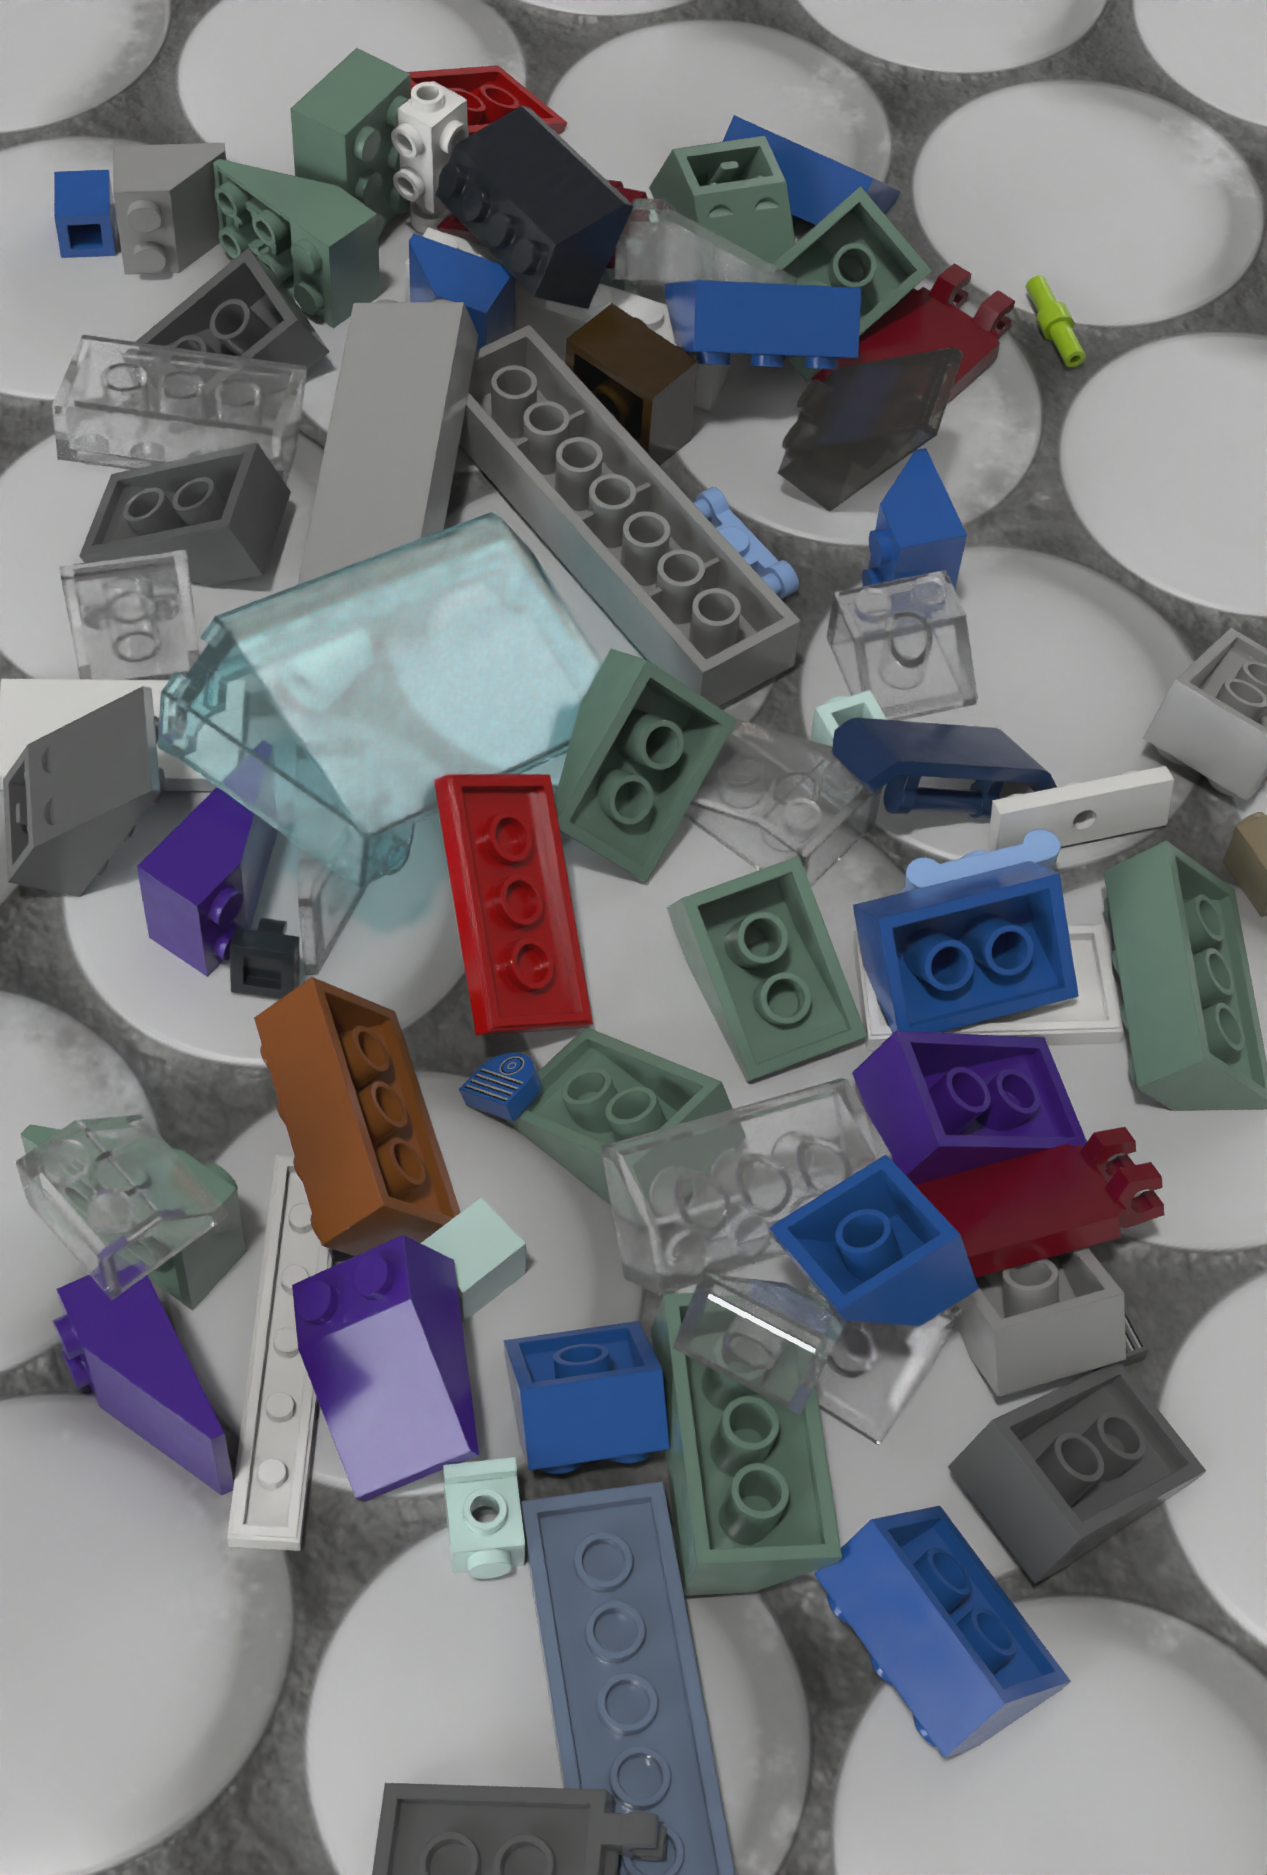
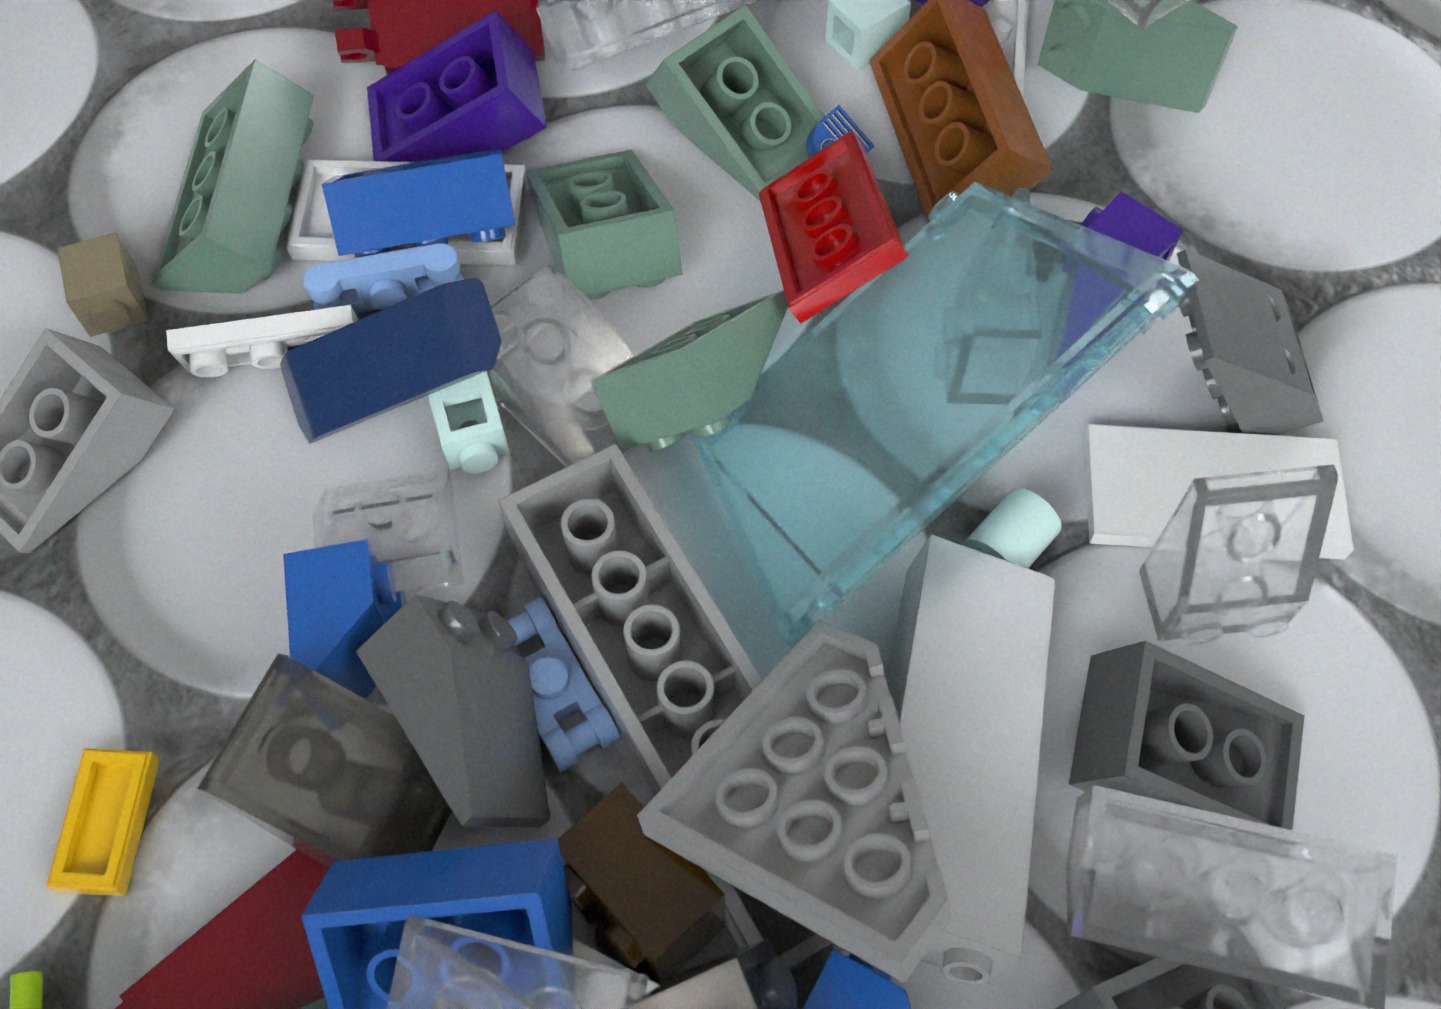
camera: 170 degrees left, 5 degrees up
none -> yellow tile [46,748,160,896]
none -> dark grey slope [356,594,551,828]
none -> light grey plate [637,620,951,983]

